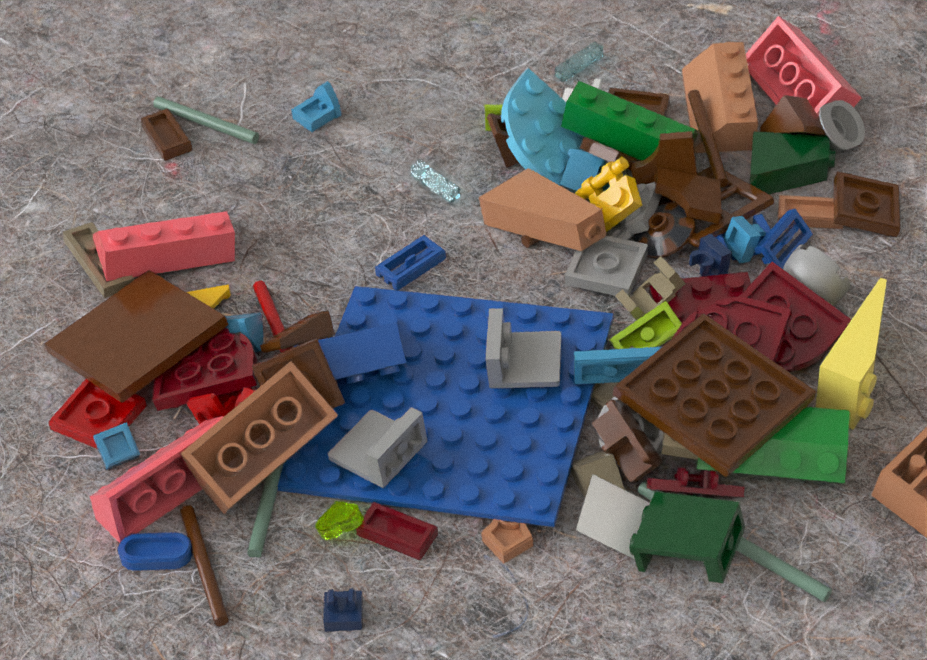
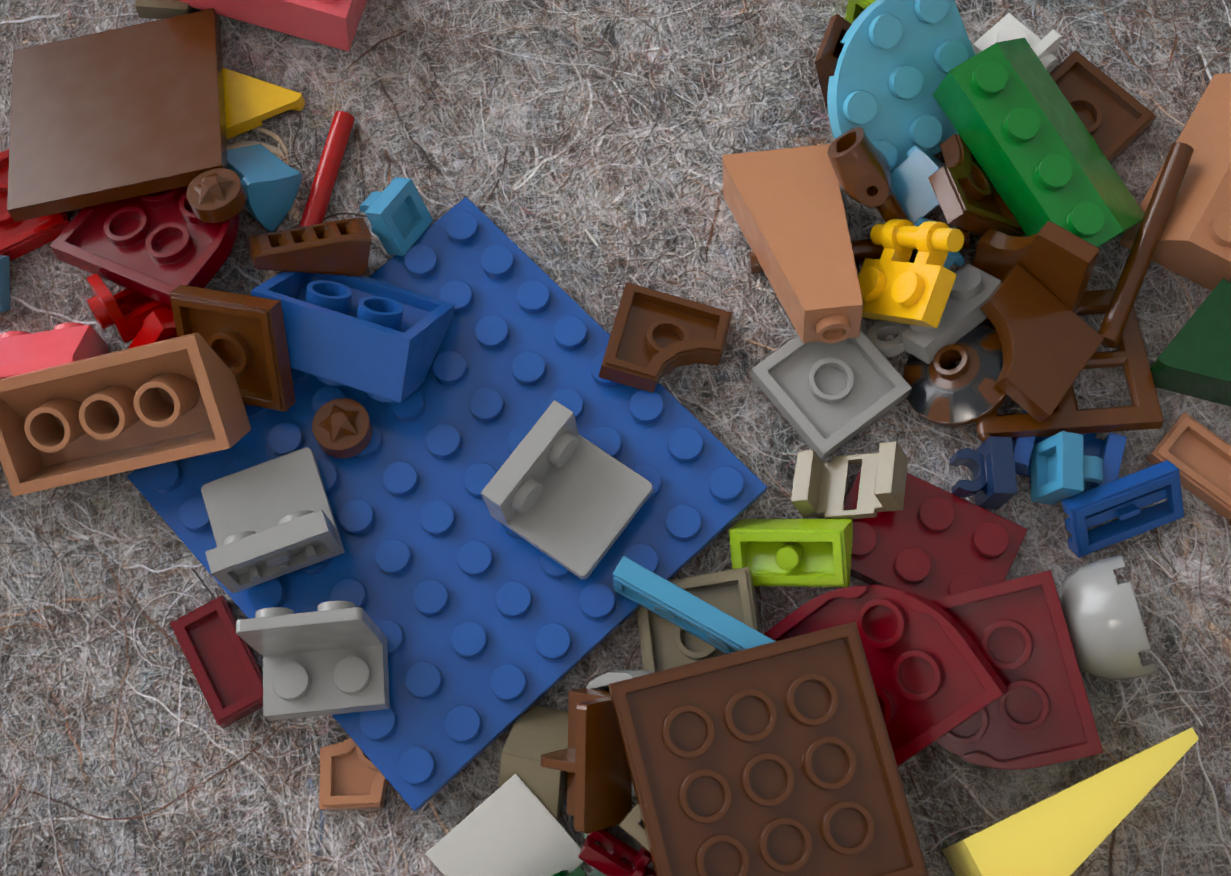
camera: 35 degrees right, 25 degrees up
sand green bar [247,464,283,558] -> none
clear neon green tile [315,501,364,540] -> none
dark blue tile [323,588,363,632] -> none
blue tile [375,235,446,290] -> none
clear light blue axle [410,160,461,203] -> none
none -> reddish brown tile [186,168,247,223]
none -> light grey bracket [236,601,390,721]
none -> reddish brown tile [312,398,373,458]
none -> dark azure tile [359,177,433,256]
none -> reddish brown tile [598,282,732,393]
none -> reddish brown piece [827,127,908,222]

